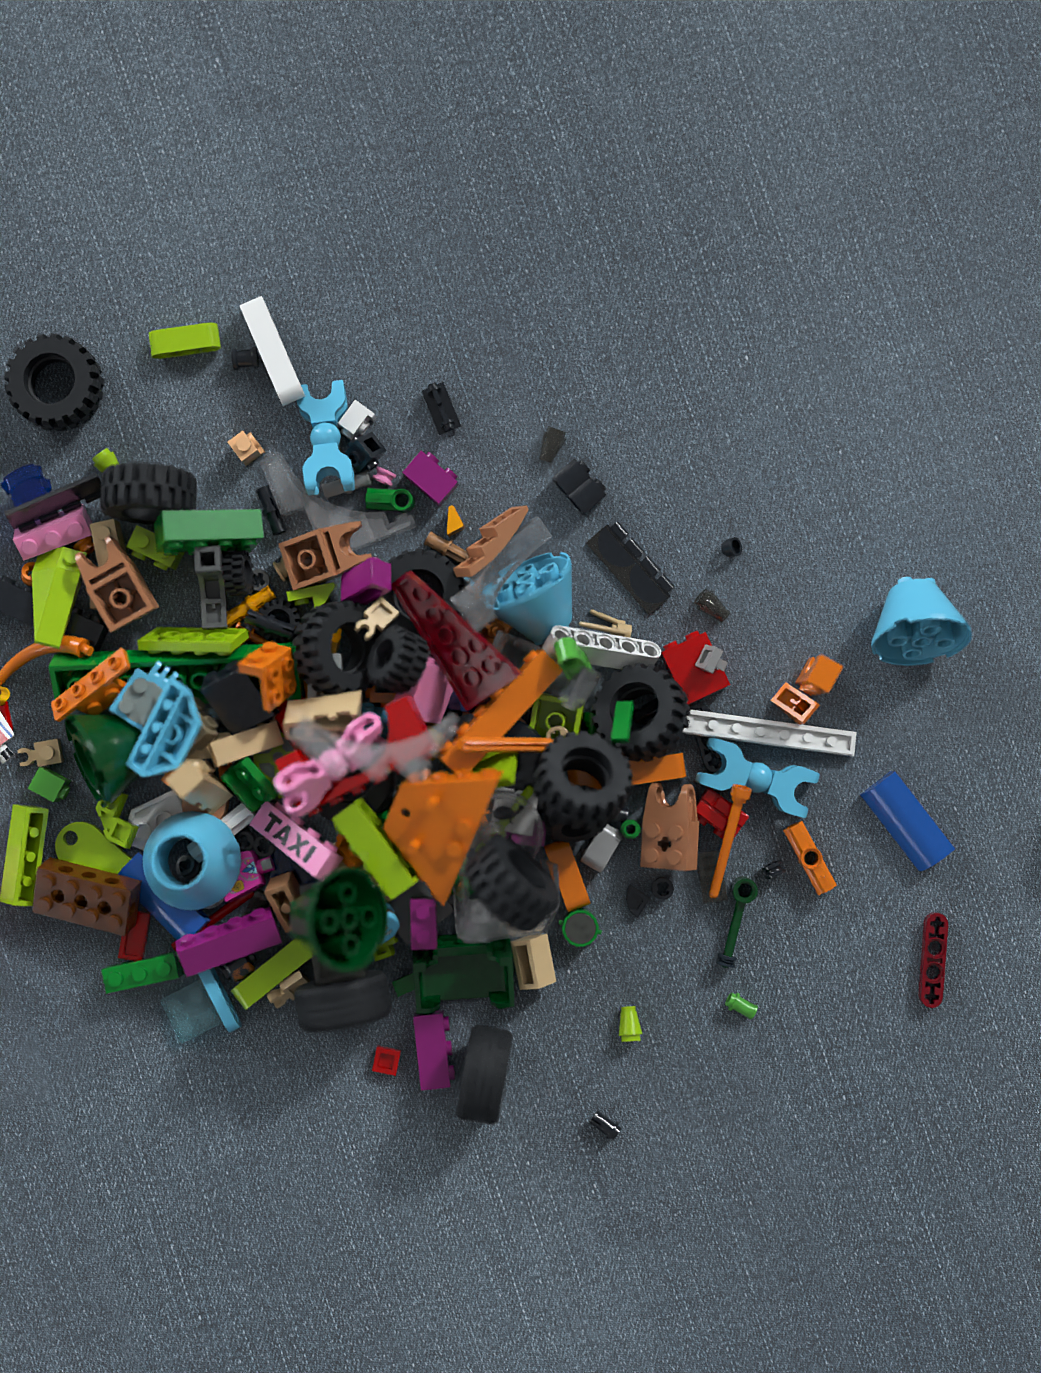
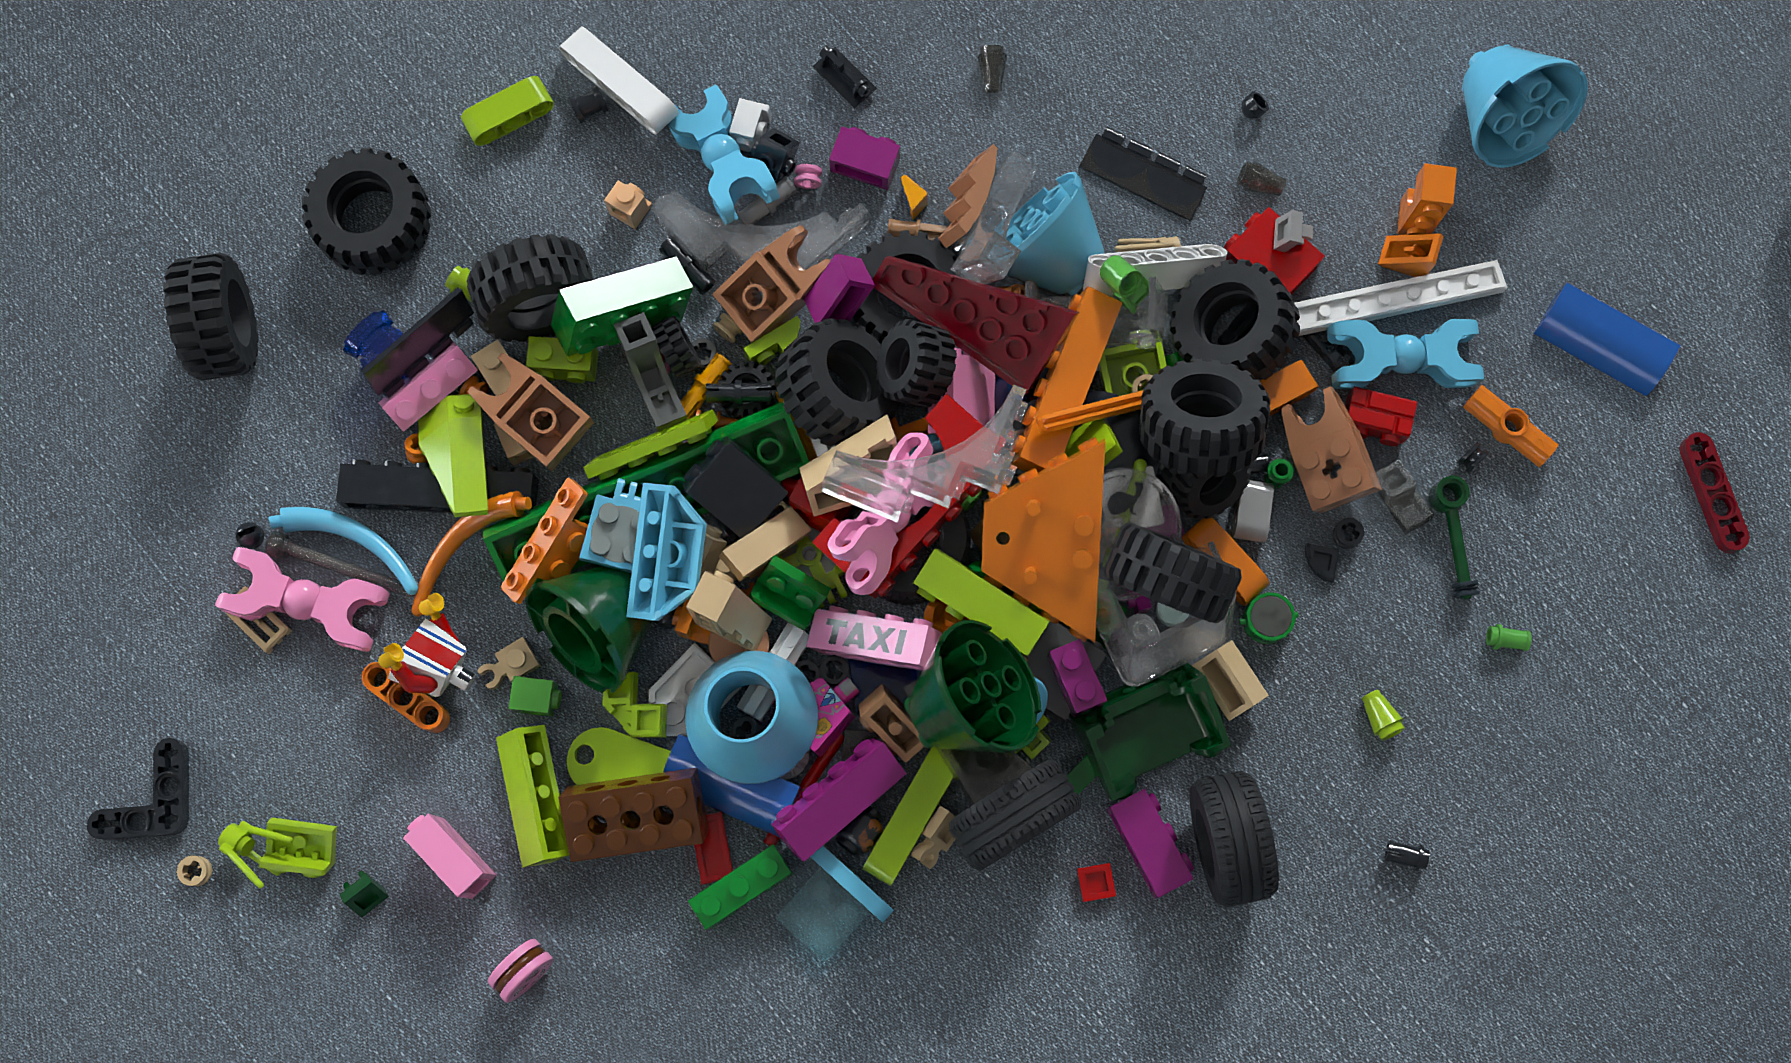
camera: 15 degrees left, 10 degrees down
orange bracket [238,642,297,712] -> none
tan plate [355,597,399,641] -> none
green piece [365,488,415,513] -> none
black brick [552,458,606,516] -> none
green piece [611,701,634,743] -> none
orange piece [709,784,752,898] -> none

